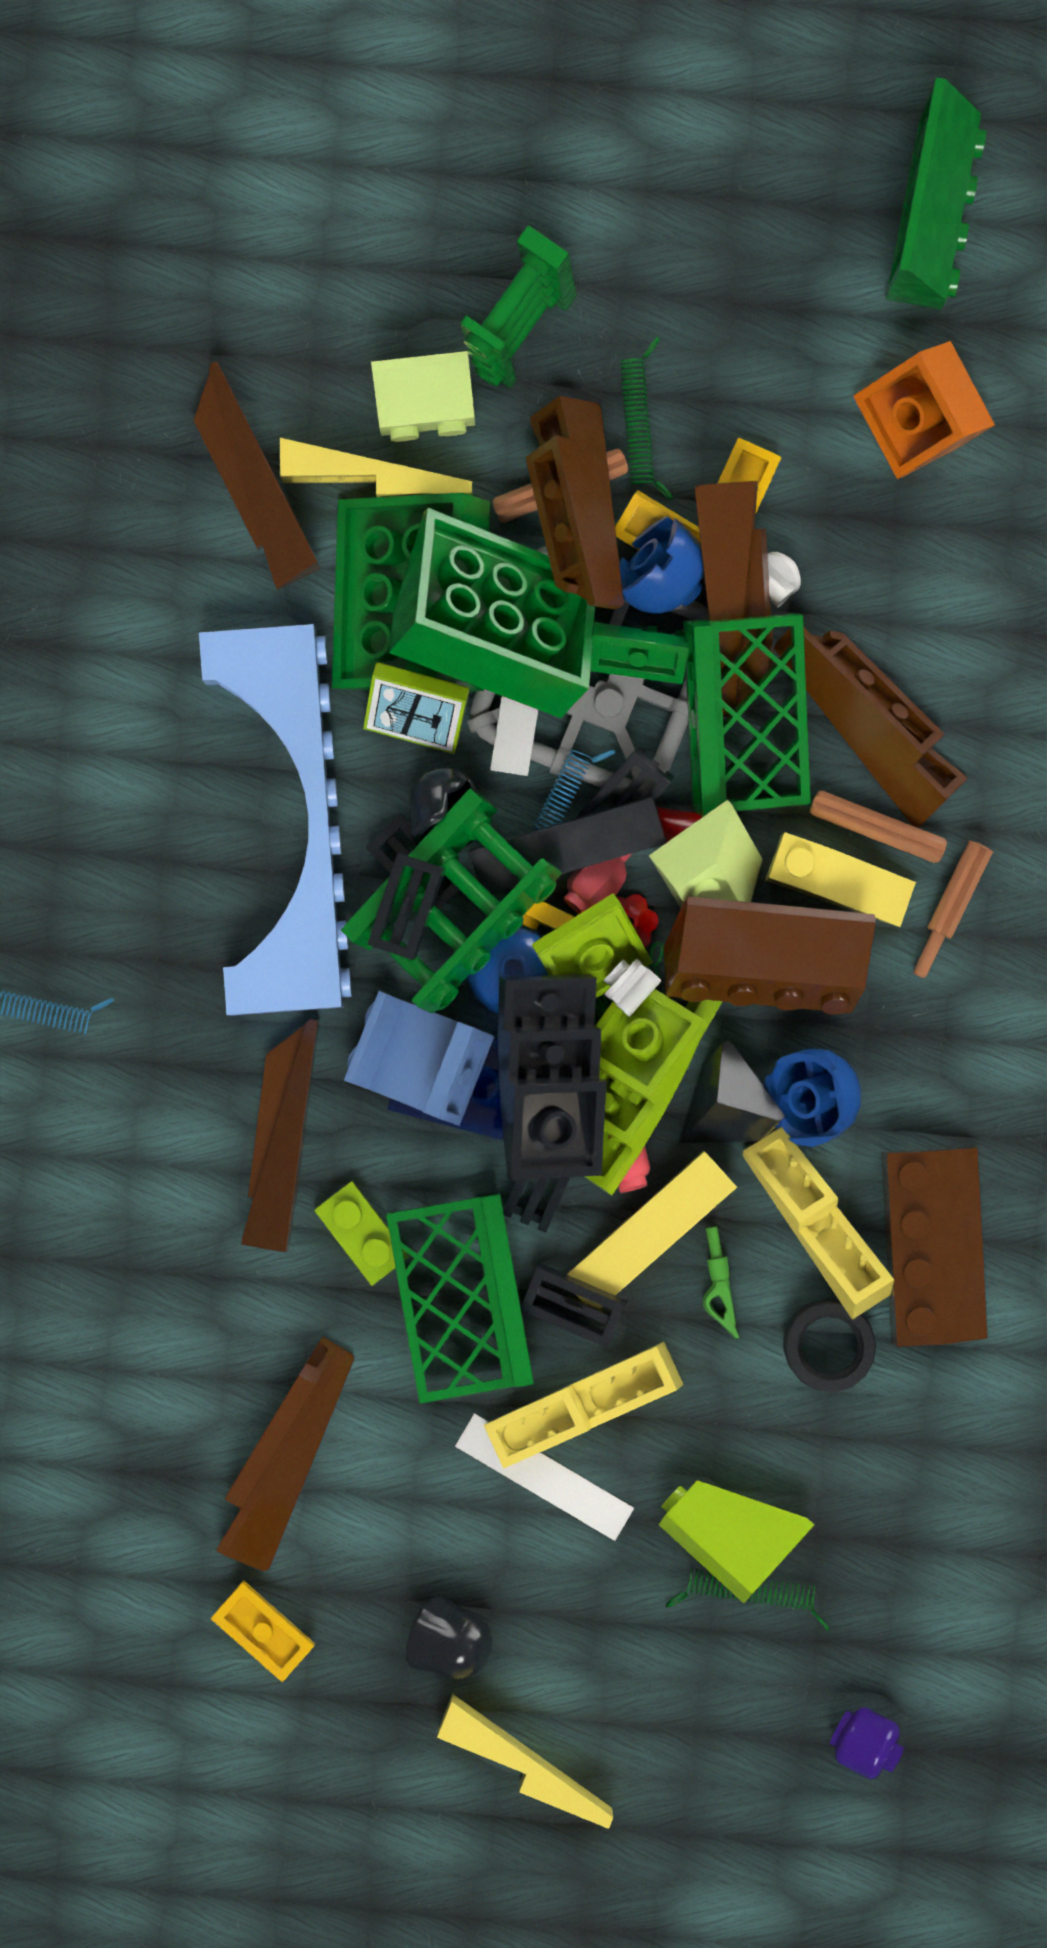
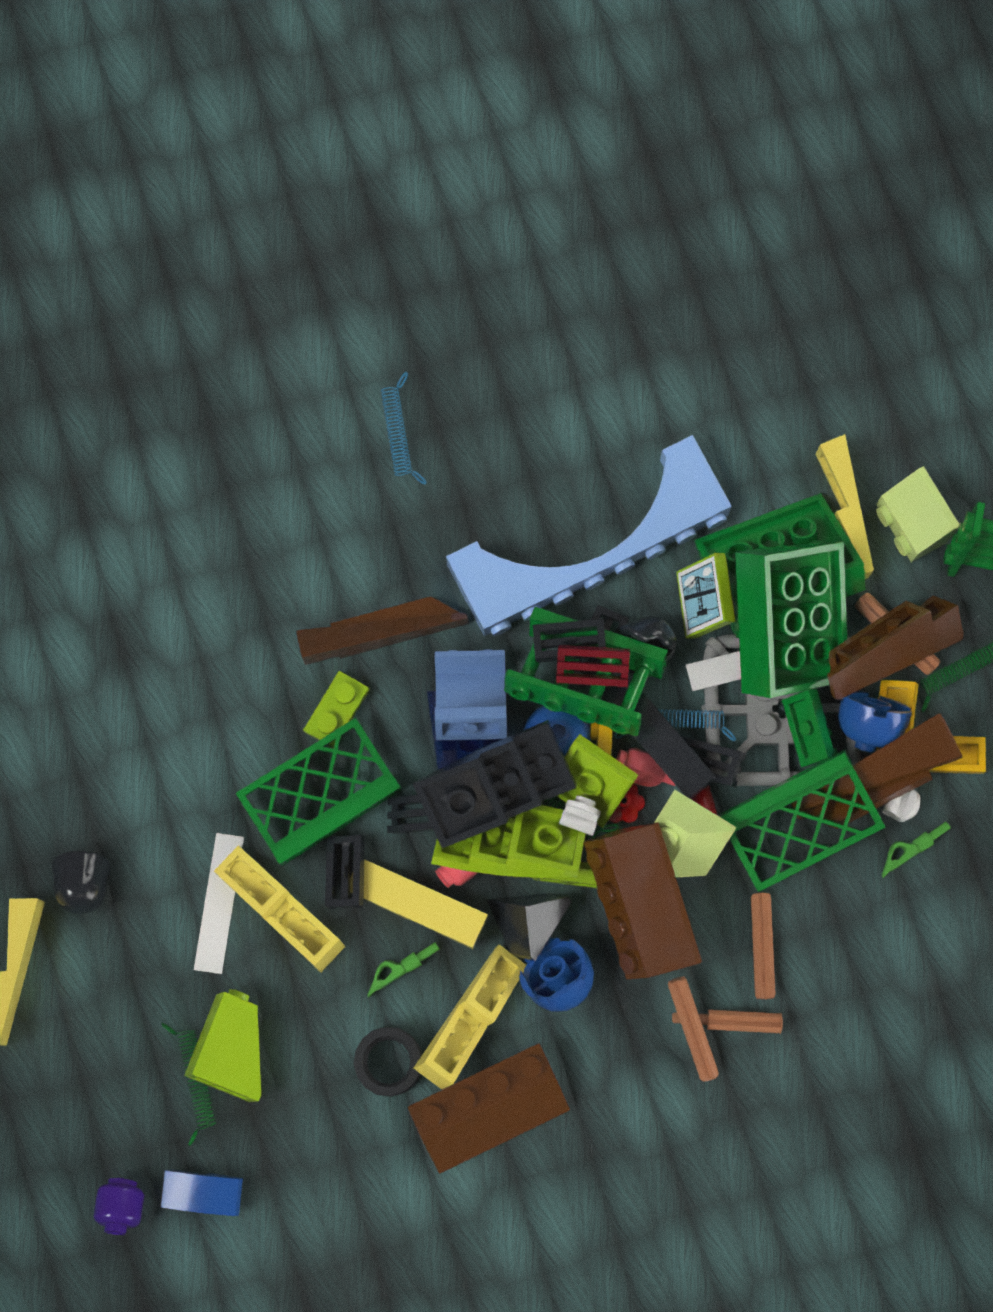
camera: 70 degrees right, 10 degrees down
reddish brown wedge [193,361,320,590] -> none
yellow plate [211,1580,315,1682] -> none
reddish brown wedge [216,1336,354,1571] -> none
light yellow slope [765,832,916,927] -> none
reddish brown wedge [774,627,968,828] -> none
none -> blue slope [161,1169,243,1216]
none -> dark red tile [556,645,630,687]
none -> nougat axle [668,976,719,1081]
none -> bright green hand [881,821,951,878]

